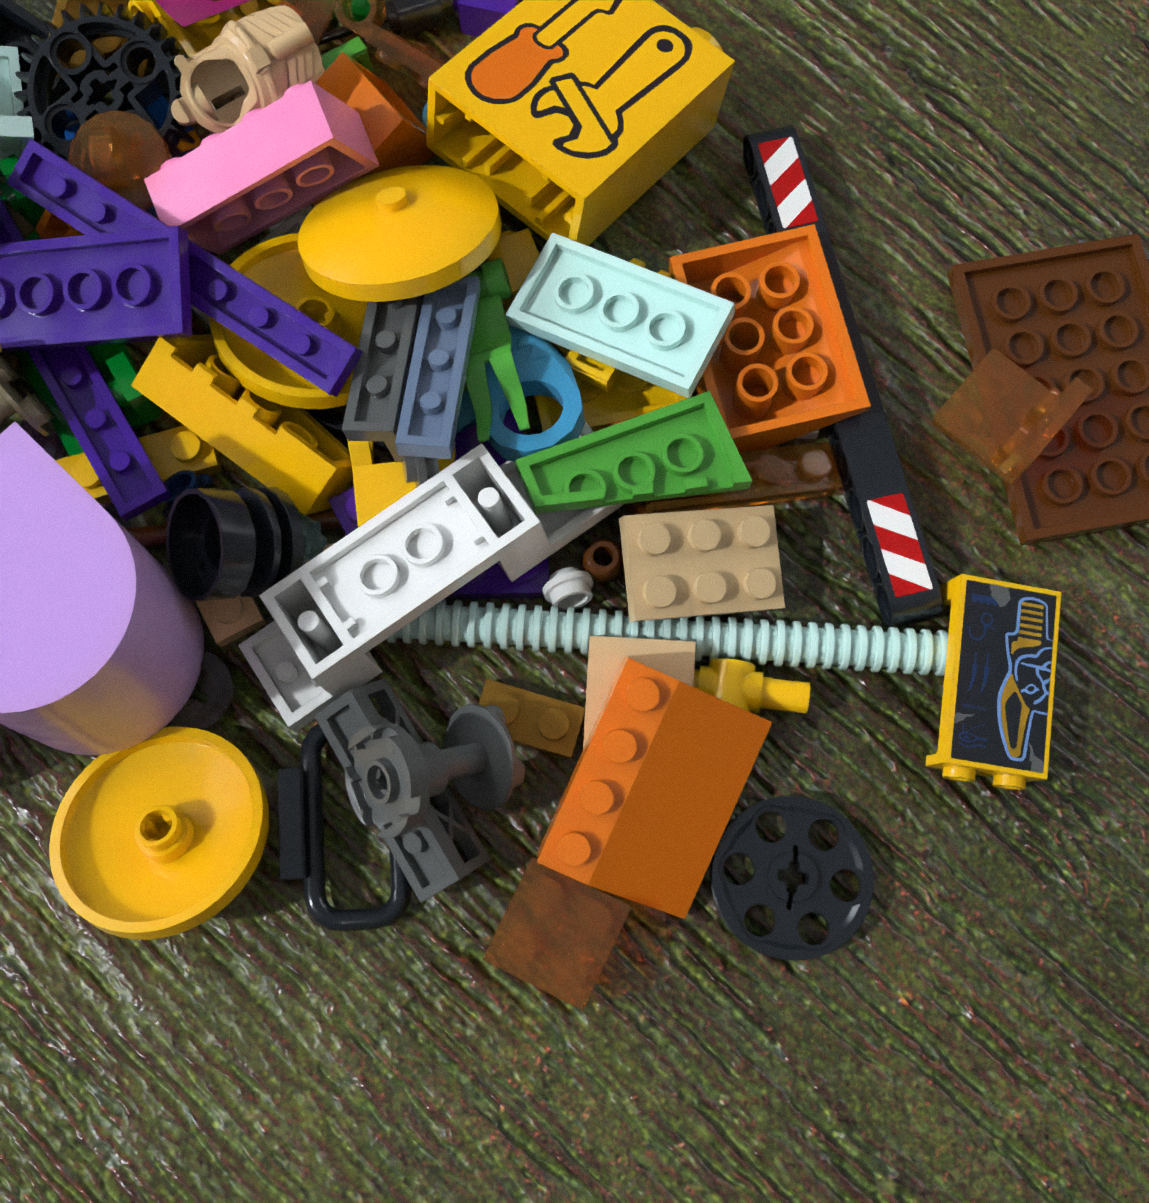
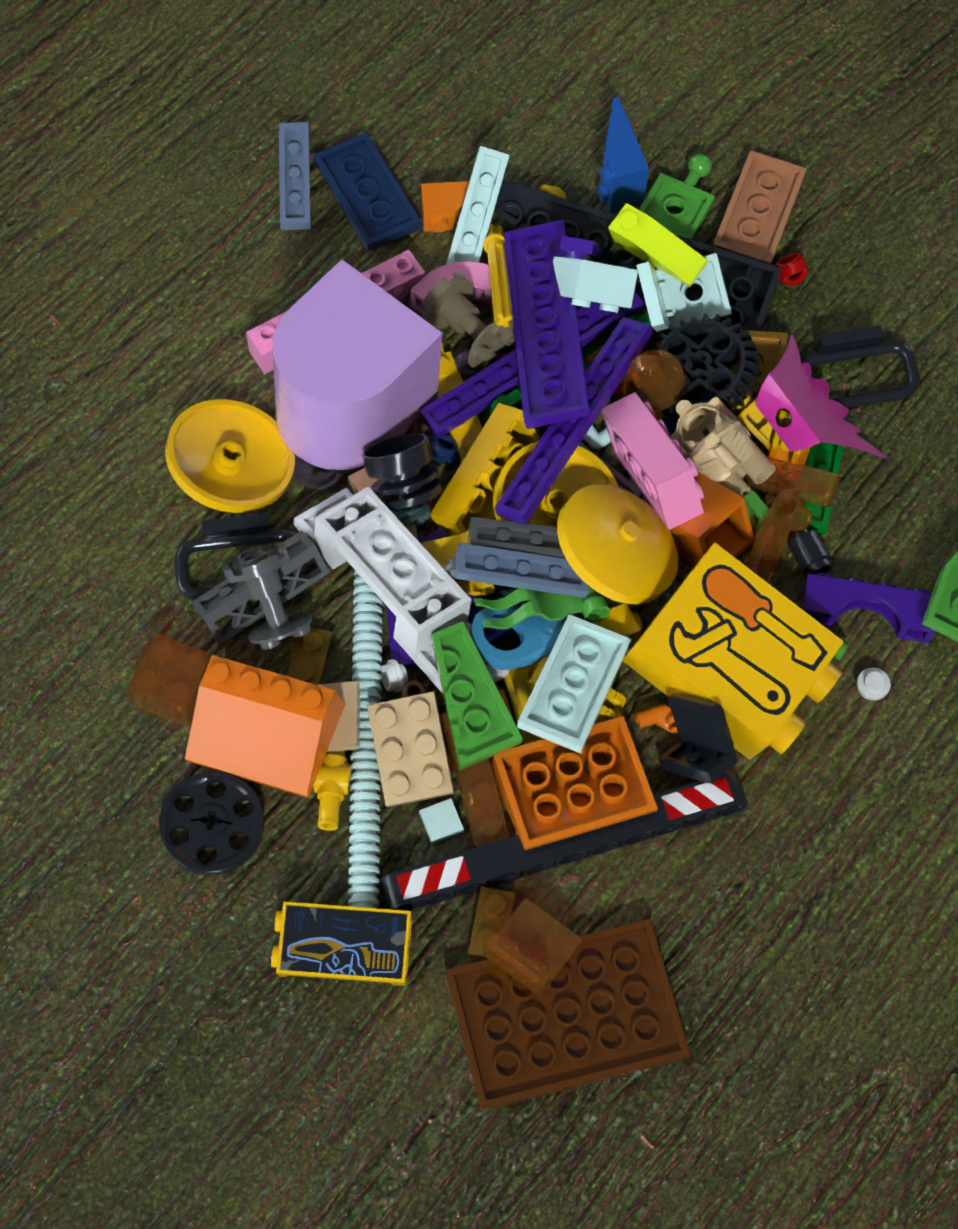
camera: 85 degrees right, 10 degrees down
none -> light aqua tile [419,798,464,844]
none -> pearl gold plate [468,886,515,960]
none -> orange arm [634,704,678,733]
none -> black bracket [658,693,738,784]

